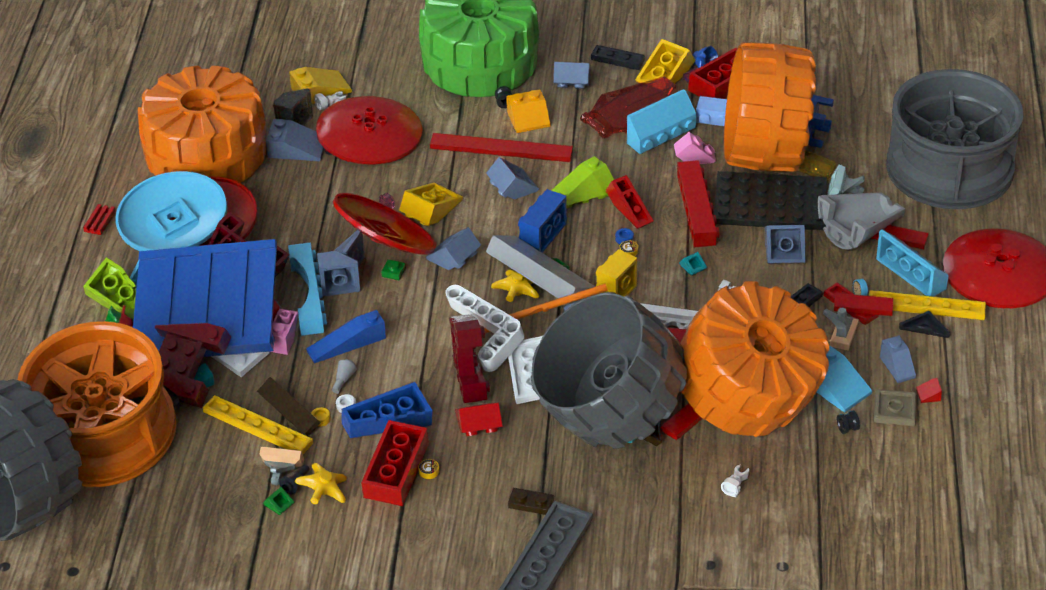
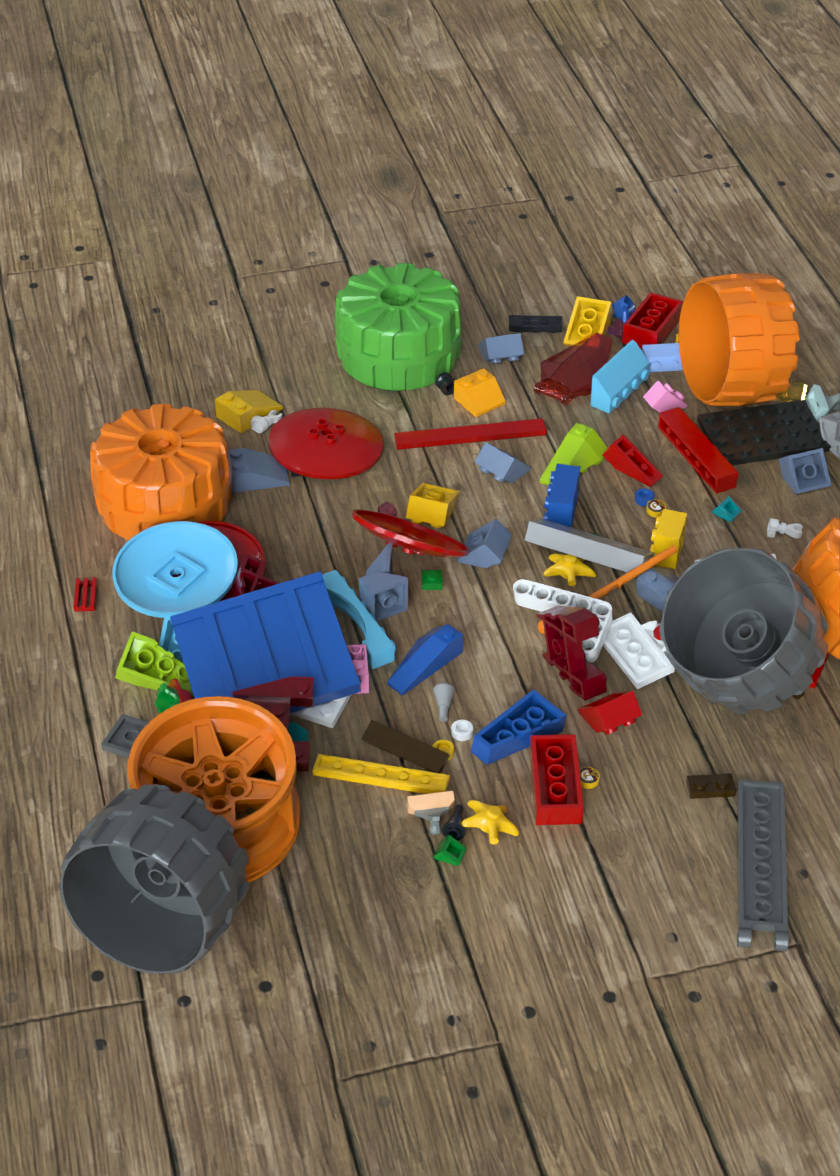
camera: 20 degrees left, 0 degrees up
clear smoke slope [273,88,313,126] -> none

